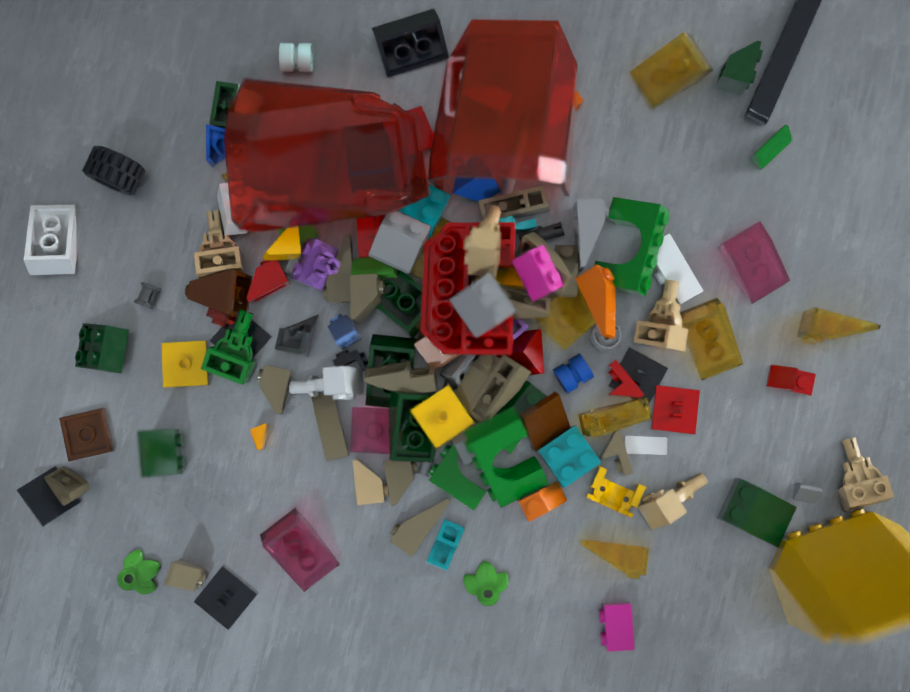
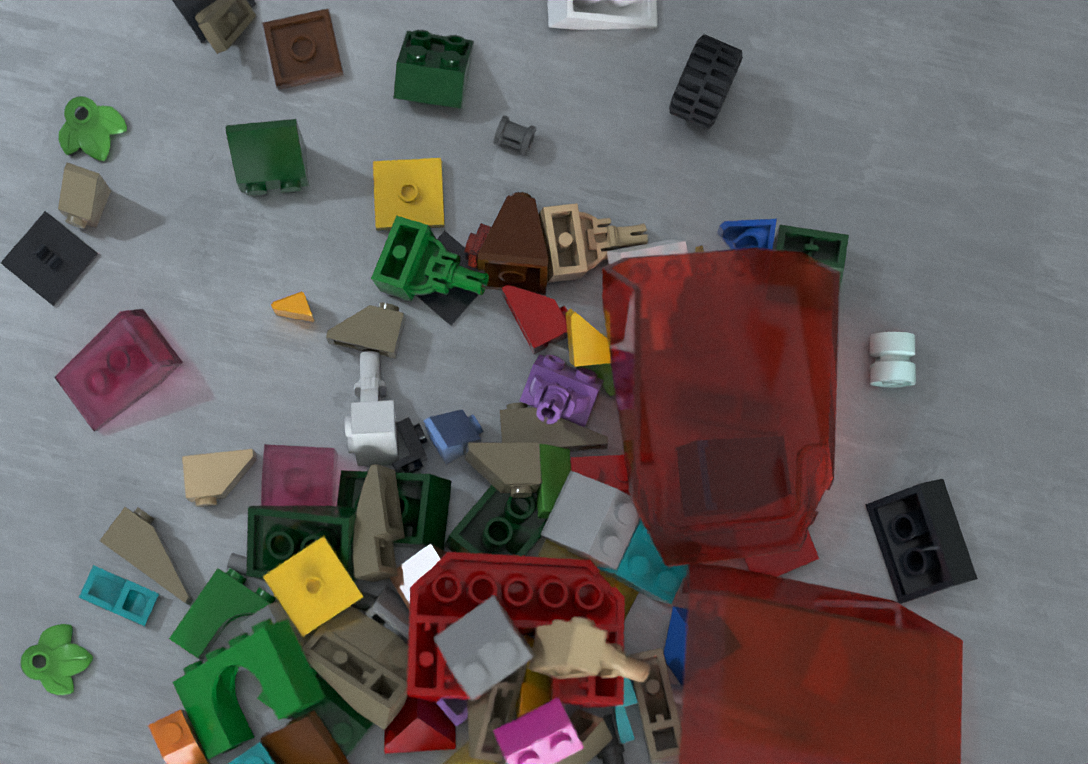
camera: 90 degrees right, 5 degrees down
dark grey slope [275,315,318,357] -> none
dark tan slope [312,394,350,461] -> none
dark tan slope [383,460,418,506] -> none

